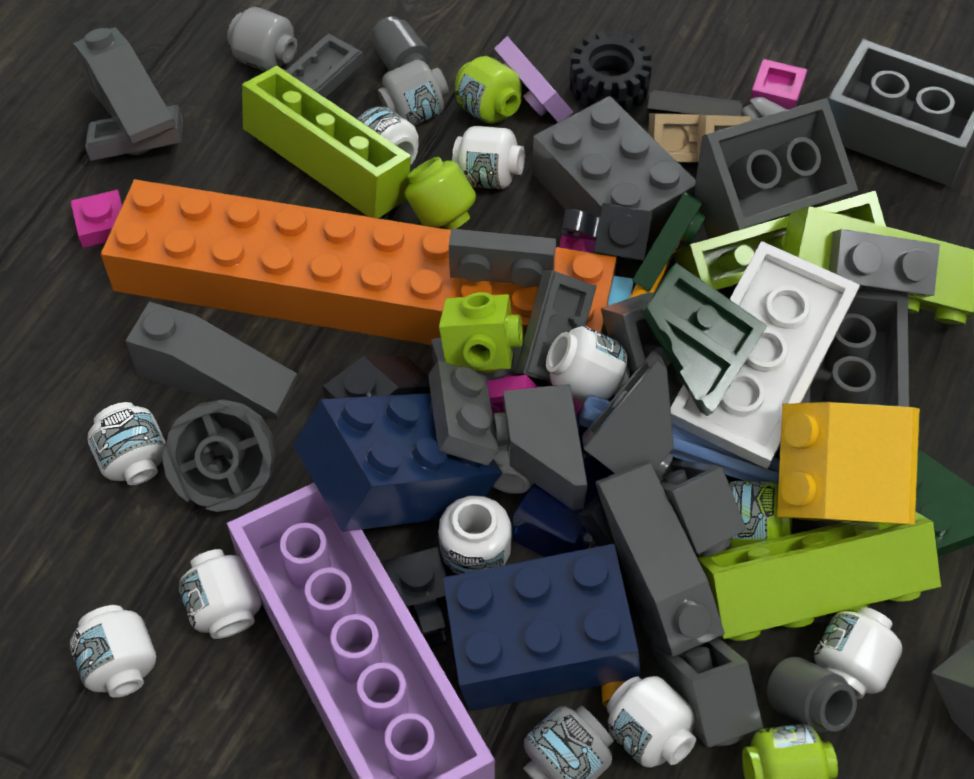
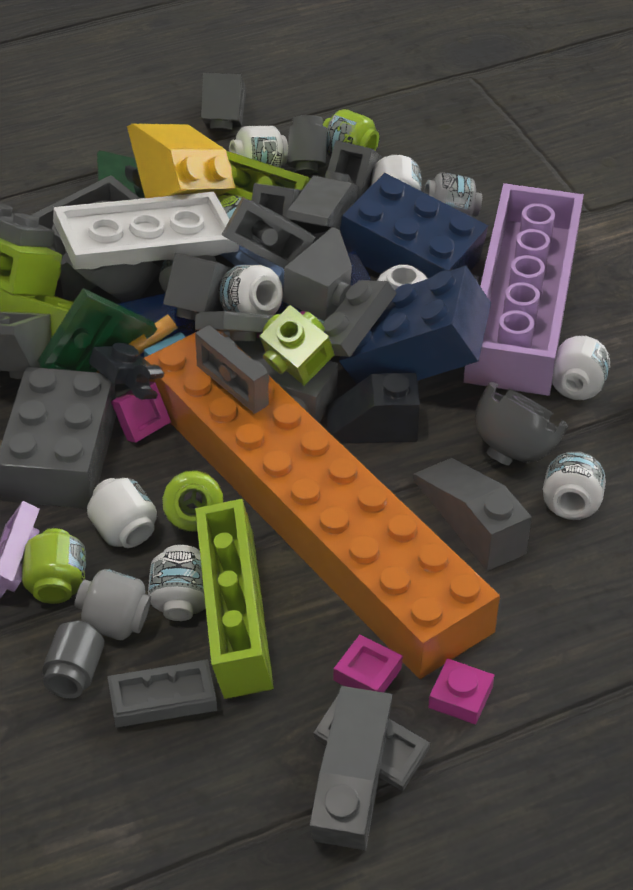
camera: 140 degrees left, 10 degrees down
light grey head [227,7,297,72] -> none
wing [642,263,768,416] -> none
none -> dark pink plate [333,635,403,693]

